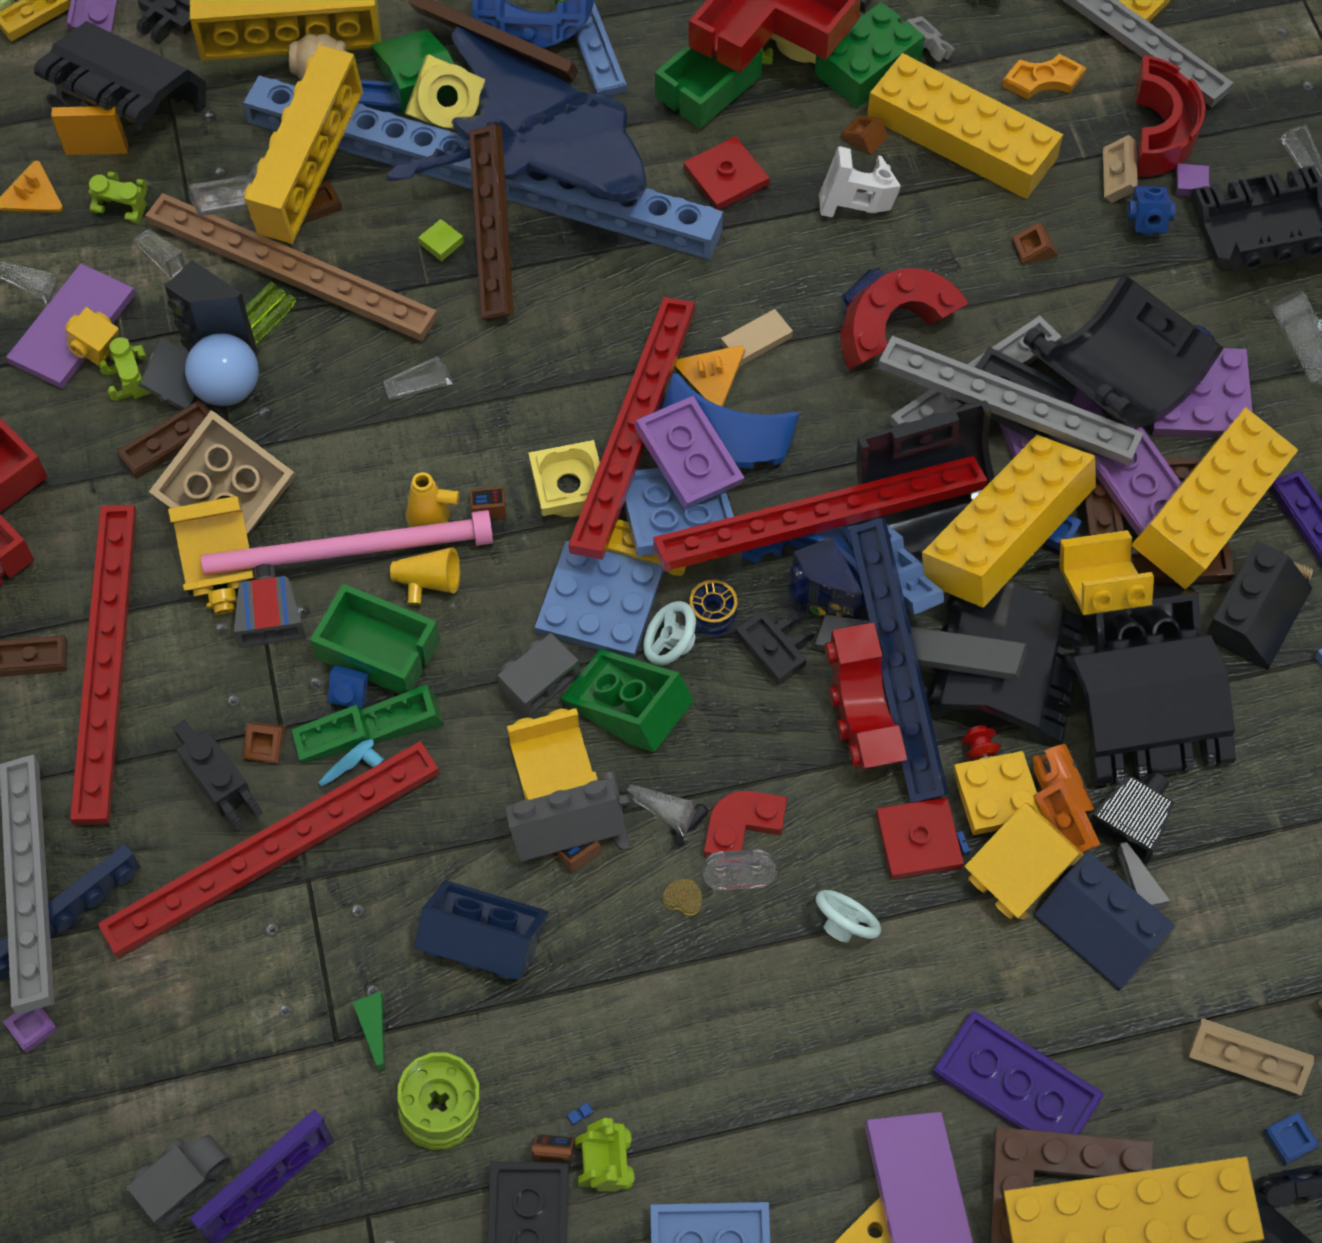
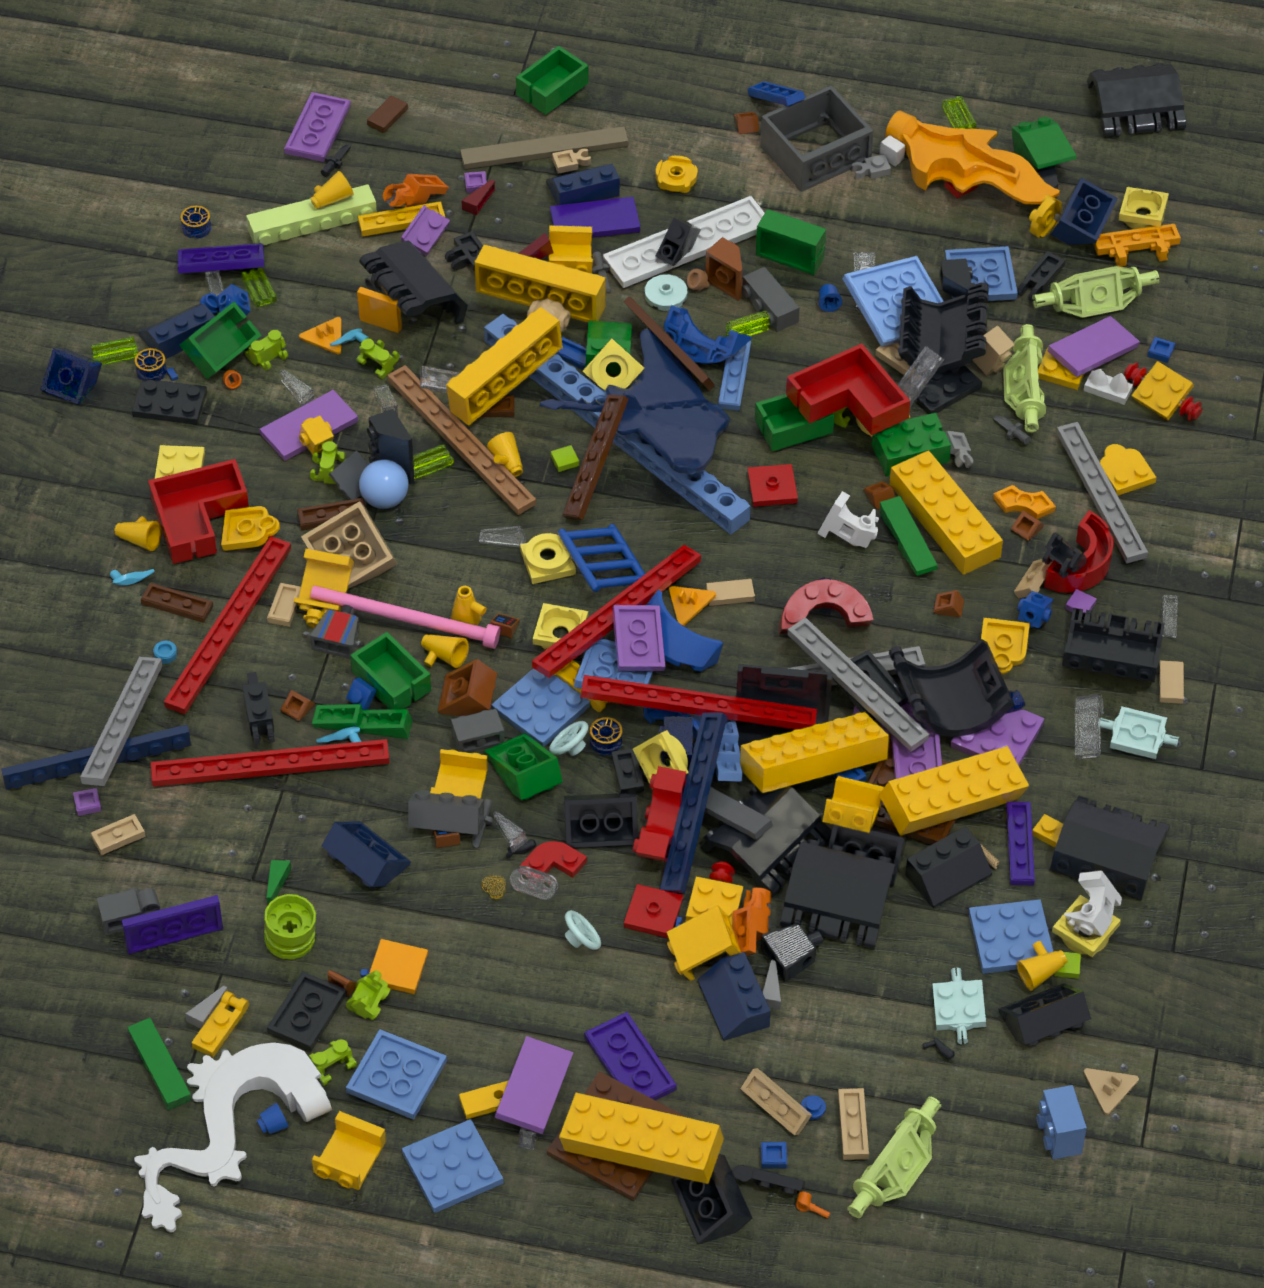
camera: 25 degrees right, 10 degrees down
none -> tan plate [91,814,145,855]
none -> dark azure tile [153,641,177,664]
none -> yellow plate [221,506,280,551]
none -> tan tile [267,583,301,627]
none -> medium azure bar [330,329,369,346]
none -> light orange tile [369,939,428,994]
none -> dark orange slope [437,659,497,716]
none -> yellow piece [487,432,523,477]
none -> light yellow piece [520,533,576,584]
none -> blue bar [558,524,645,592]
none -> black slope [564,792,638,848]
none -> light yellow piece [633,730,689,790]
none -> blue plate [801,1095,826,1120]
none -> green slope [880,496,938,576]
none -> yellow plate [981,618,1030,674]
none -> dark orange slope [1010,511,1044,541]
none -> black piece [1042,532,1087,578]

